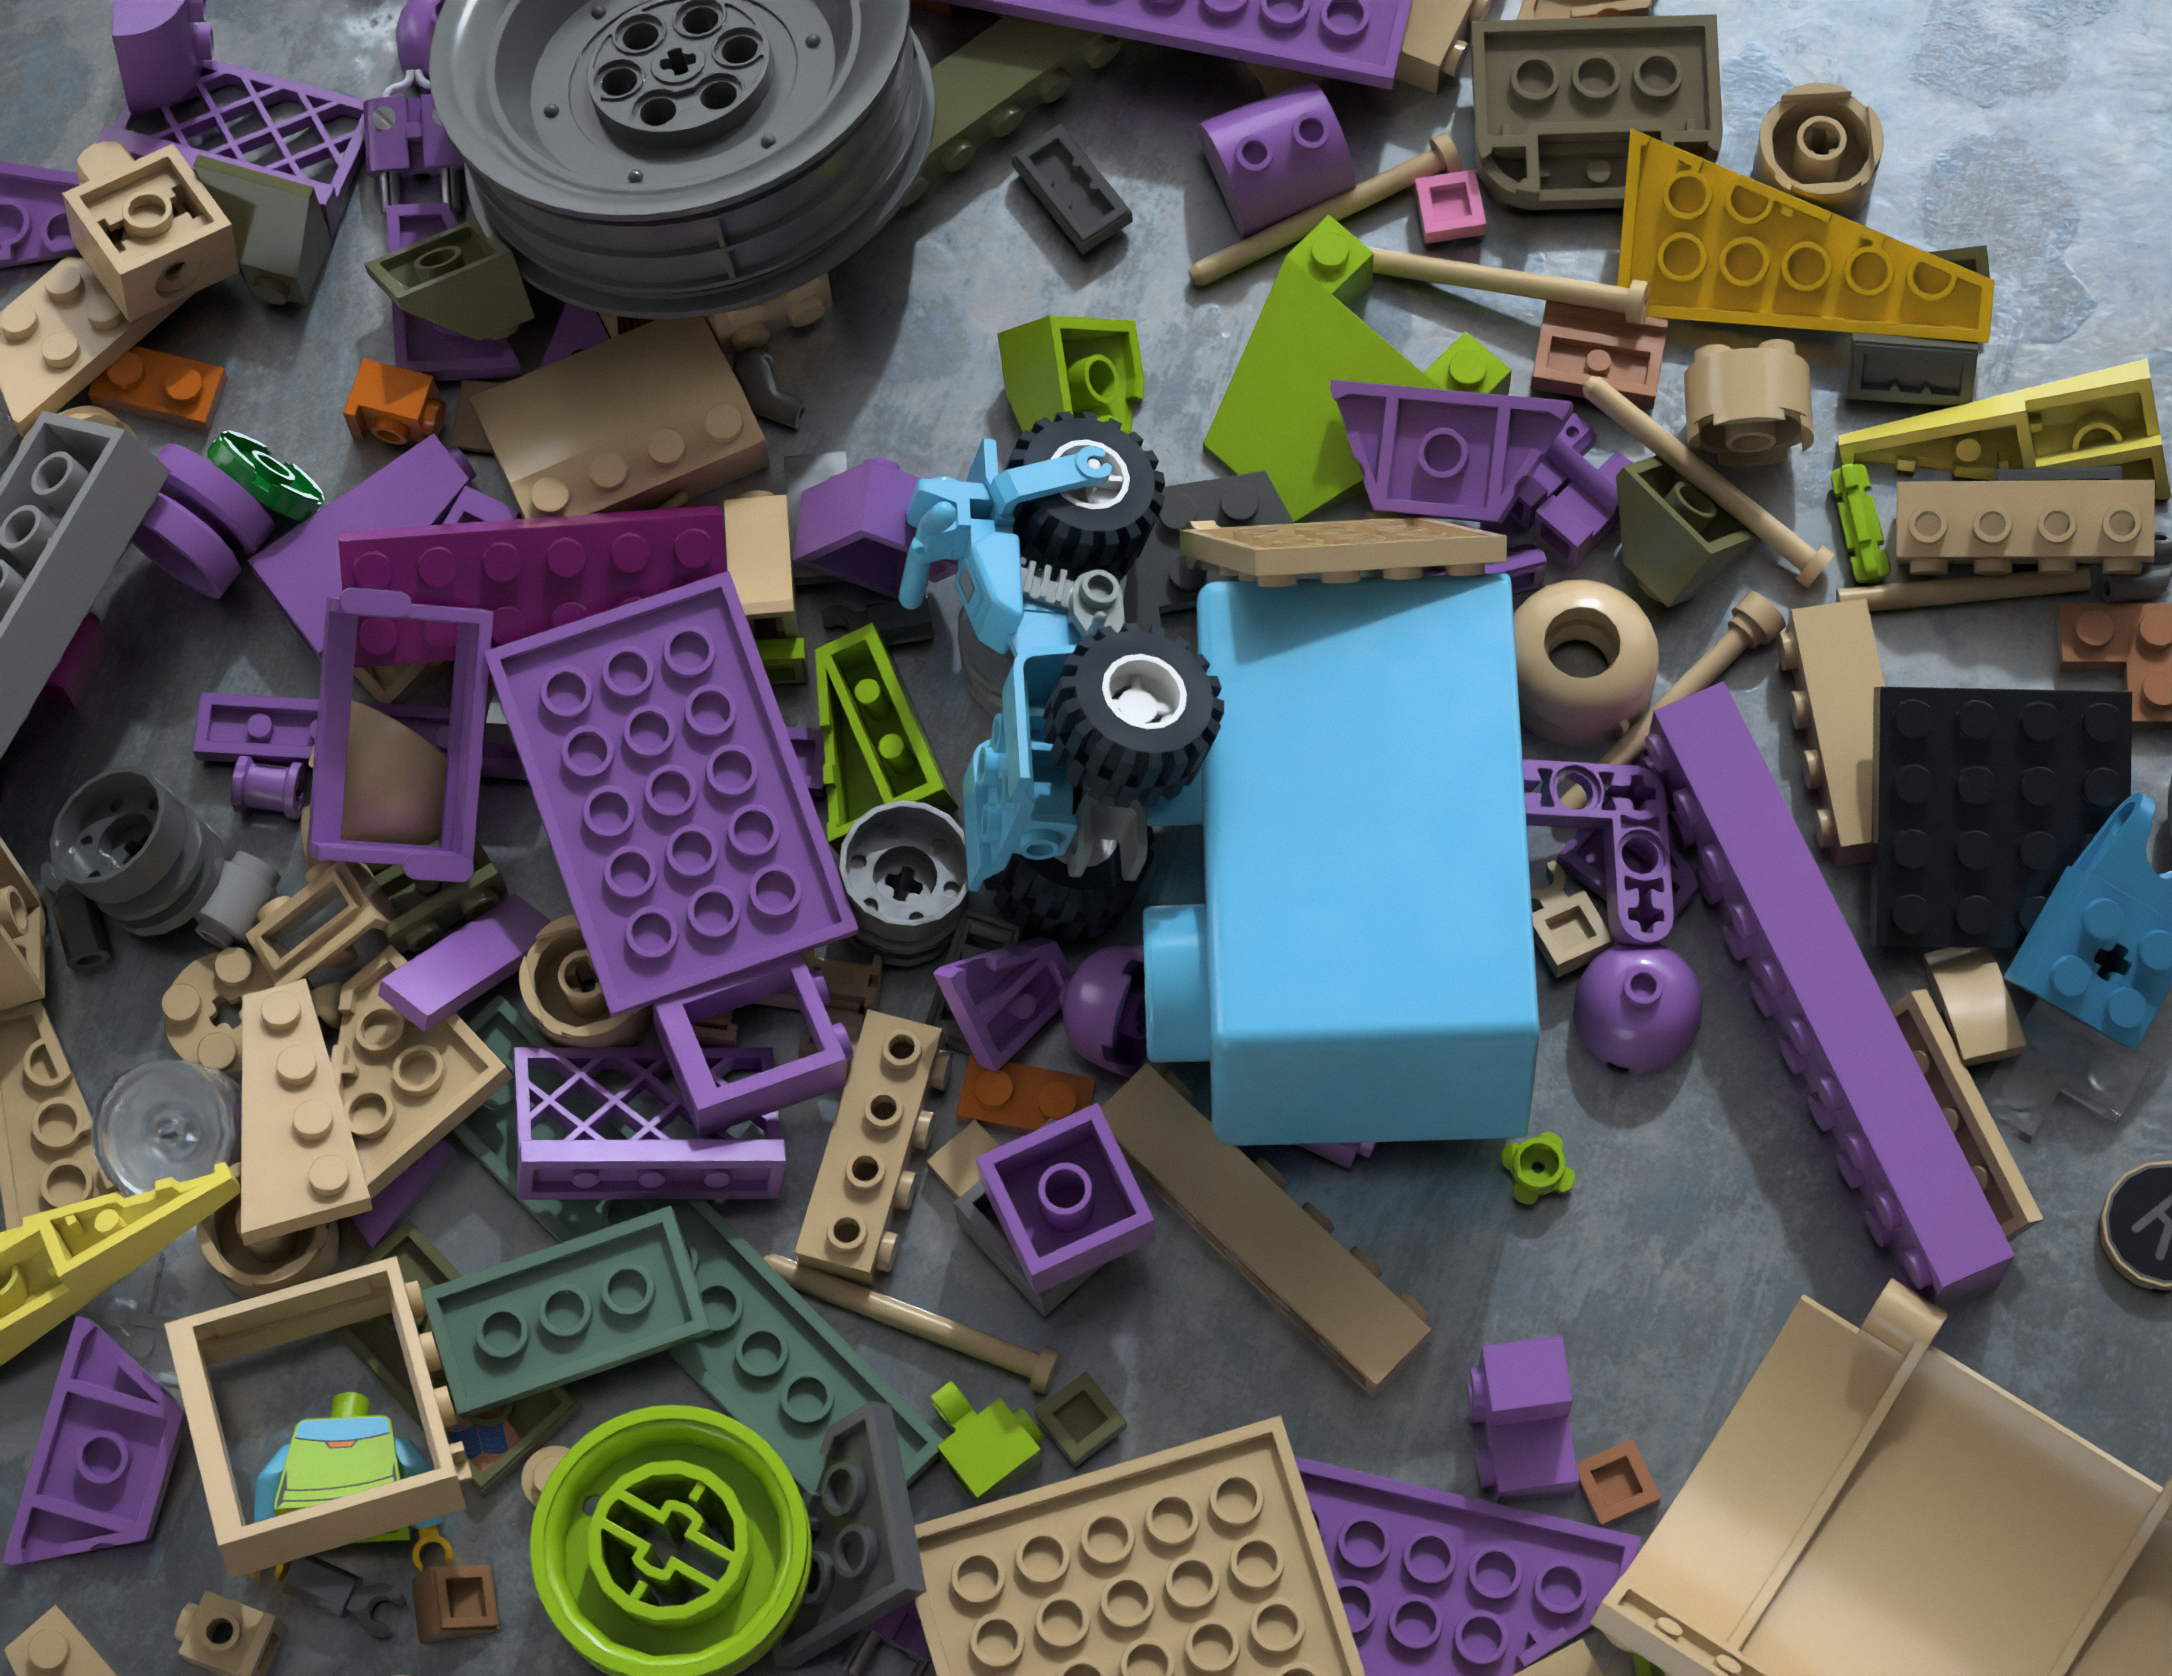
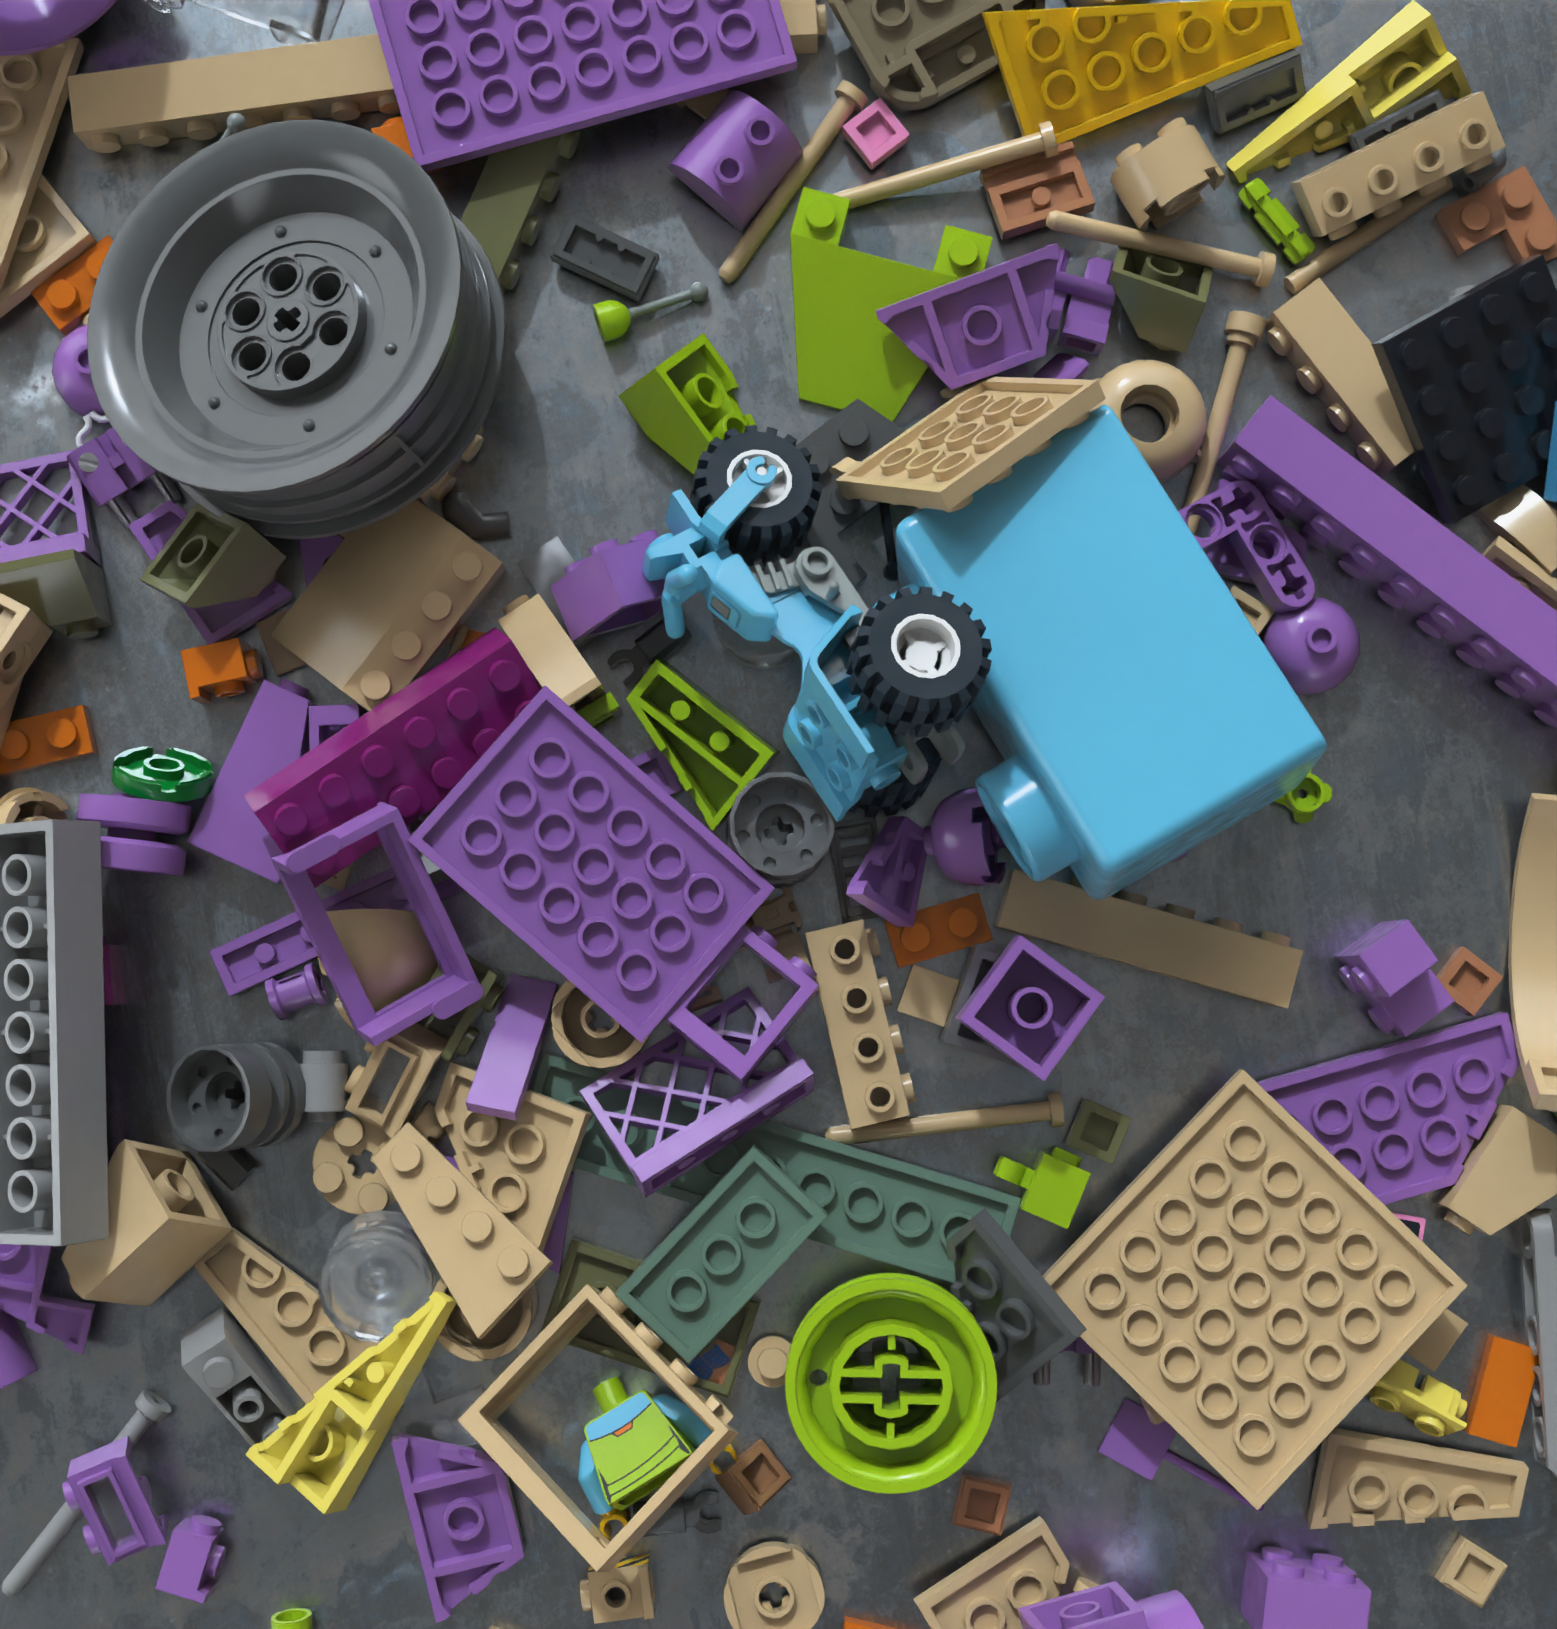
camera: 35 degrees left, 15 degrees up
none -> hinge [592,282,709,343]

